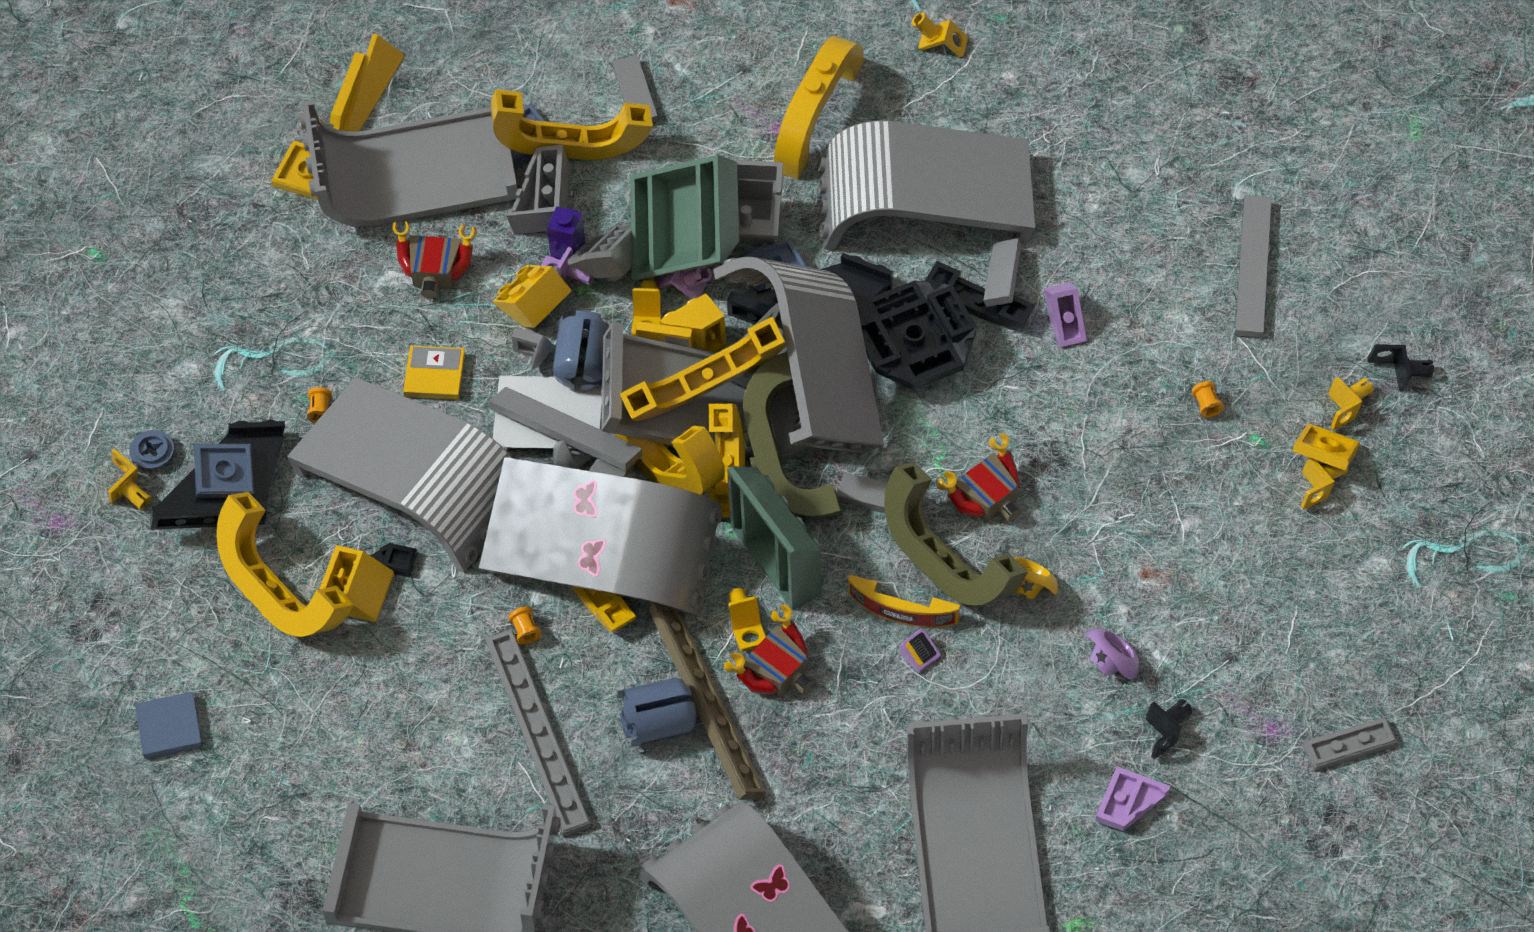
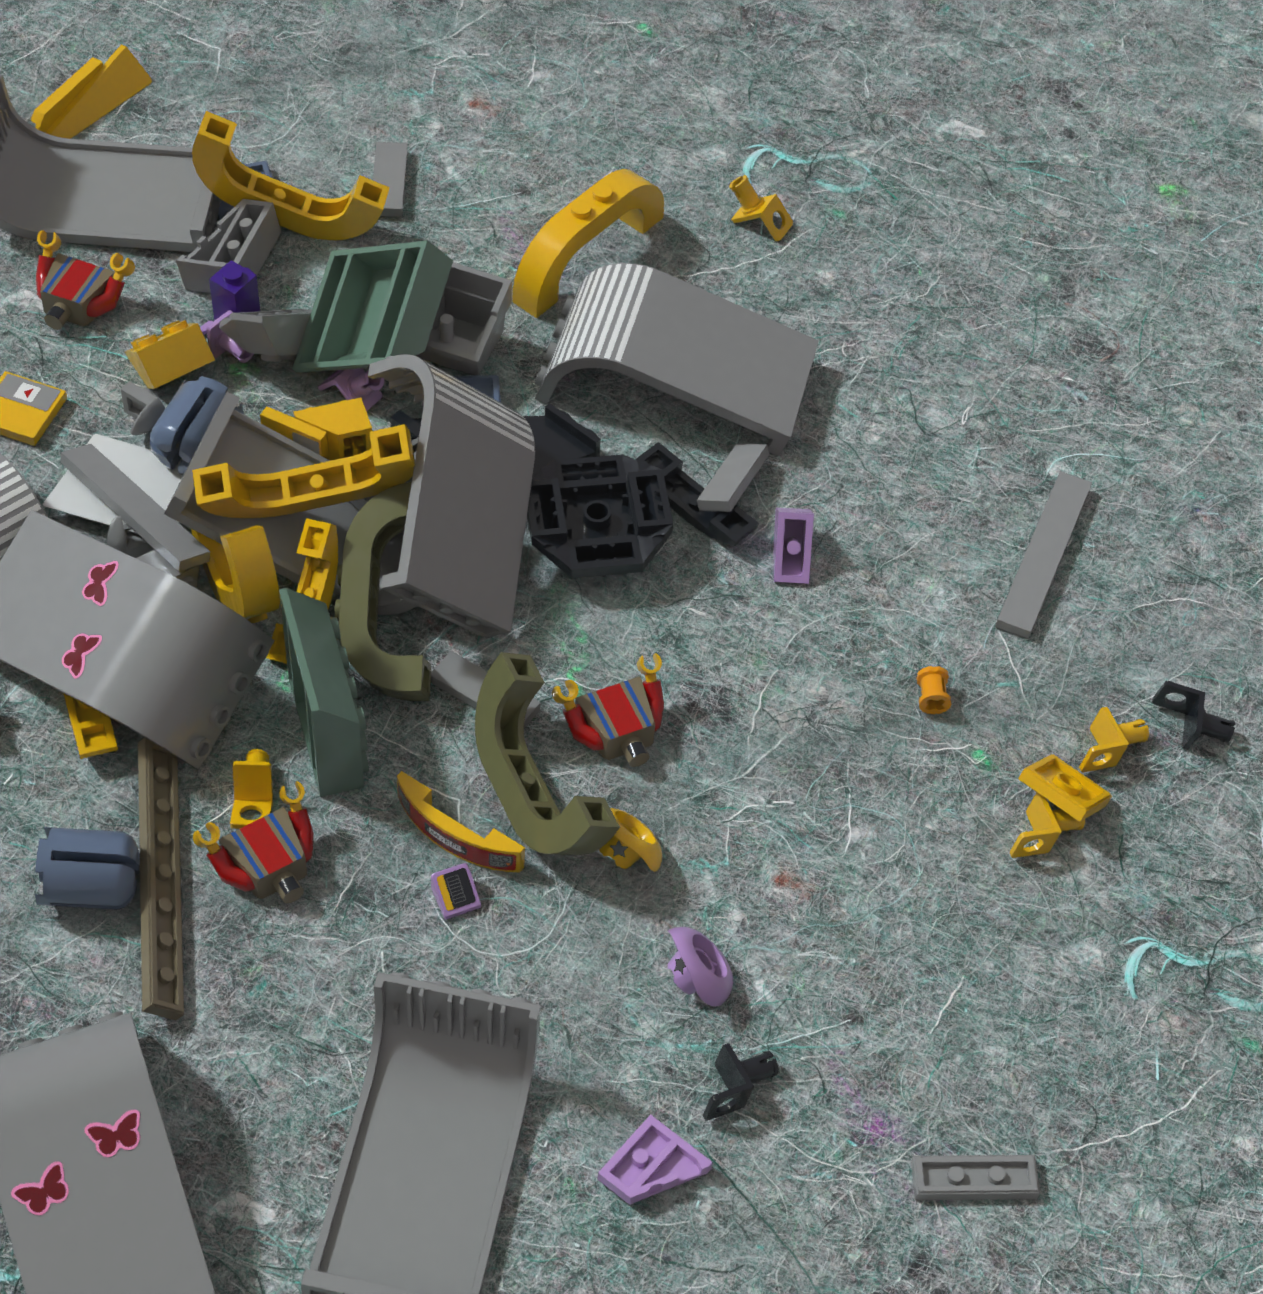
camera: 10 degrees right, 5 degrees down
yellow bracket [631,280,661,336] -> none

